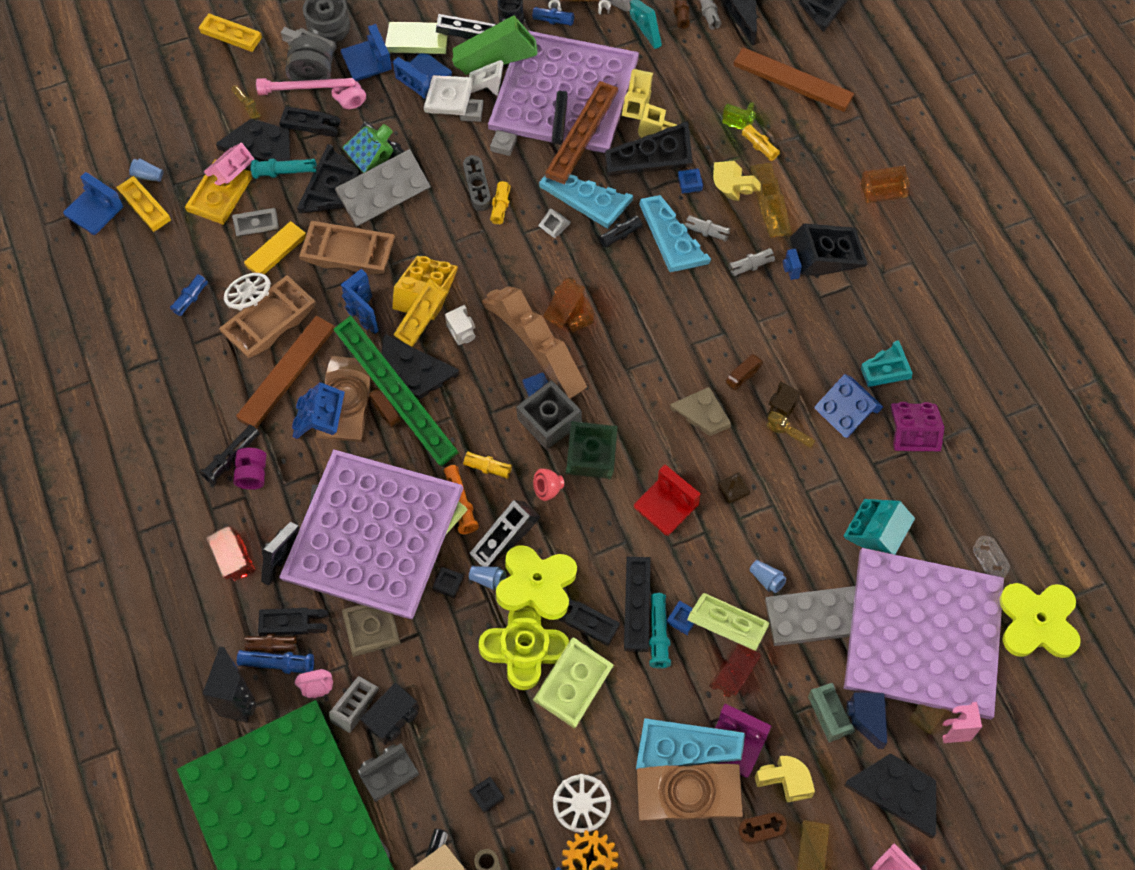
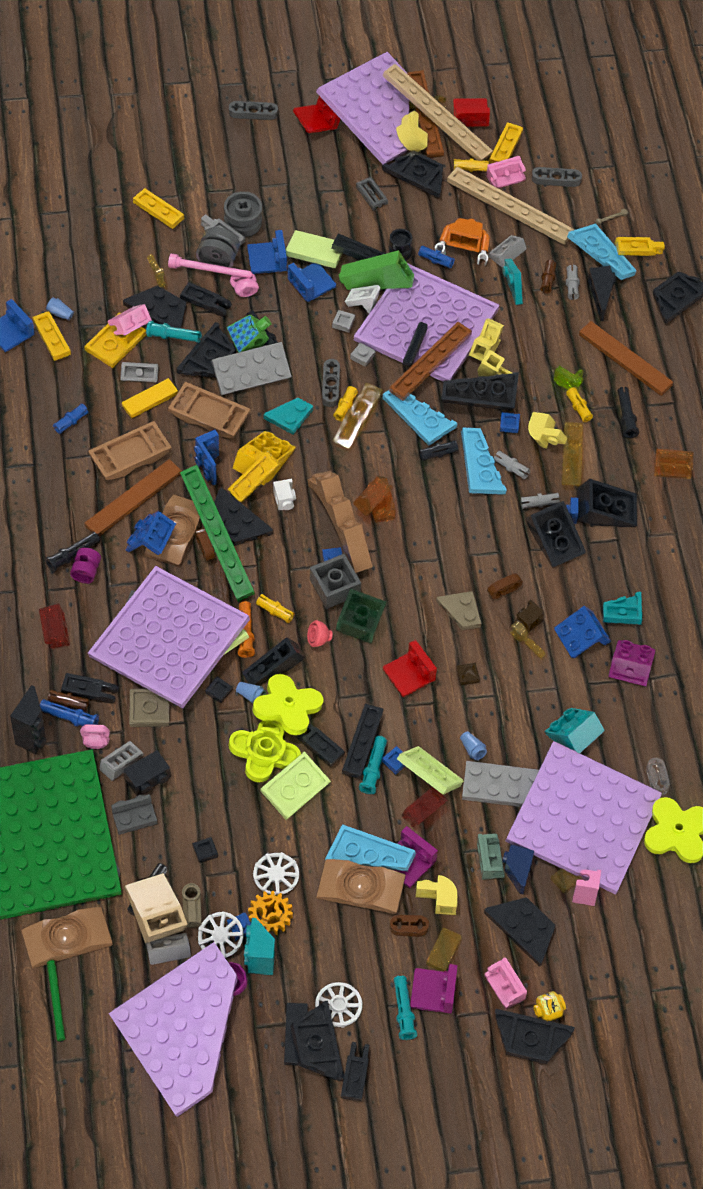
camera: 10 degrees right, 5 degrees down
white wheel [224,273,271,311] -> none
black wing [261,522,298,585] -> none
white tile [424,75,473,115] -> none
light grey slope [538,208,571,238] -> none
none -> teal wing [264,398,313,435]
none -> clear yellow slope [333,383,383,449]
none -> black slope [525,501,586,568]
none -> black pin [617,387,640,439]

